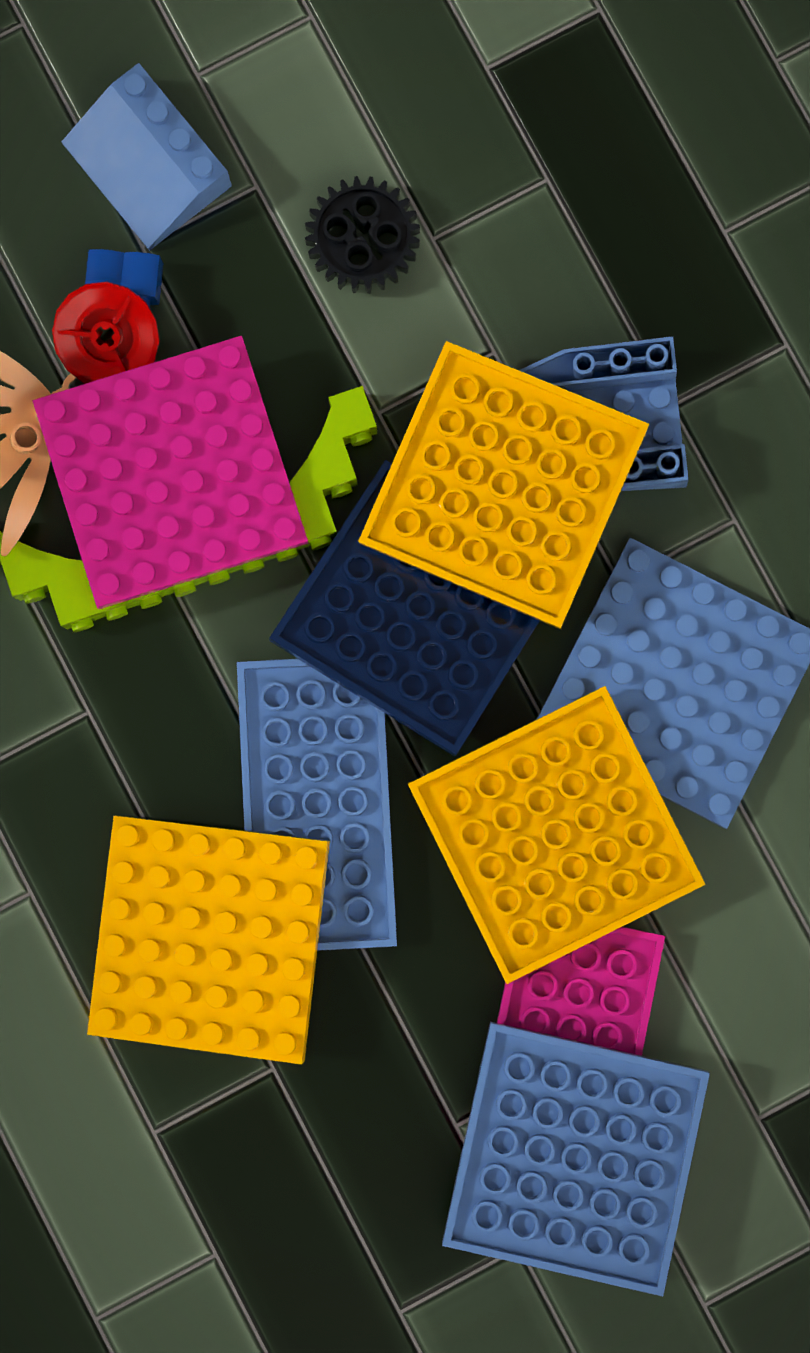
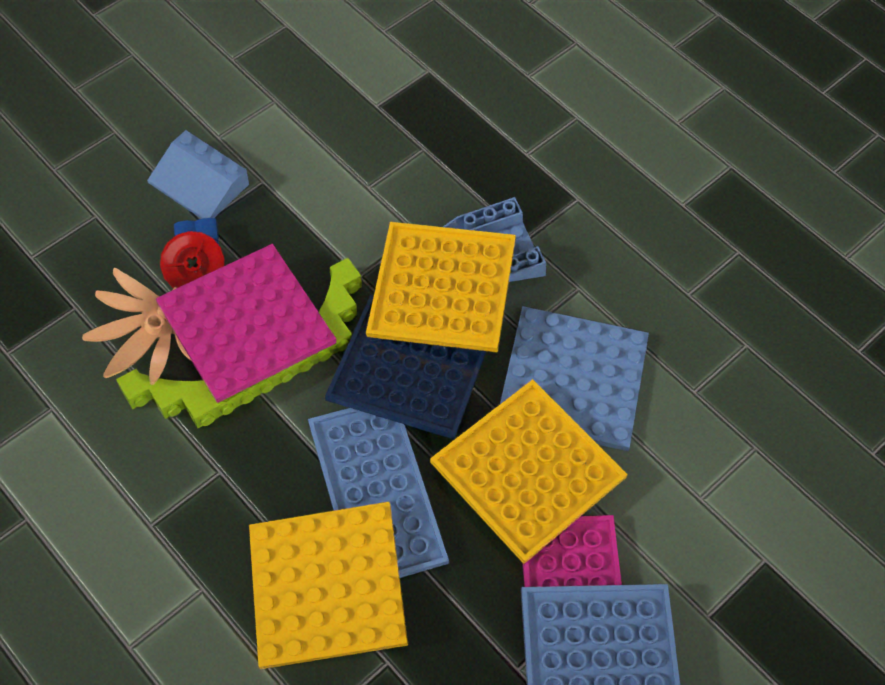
camera: 20 degrees left, 25 degrees down
black gear [305,176,420,294] -> none

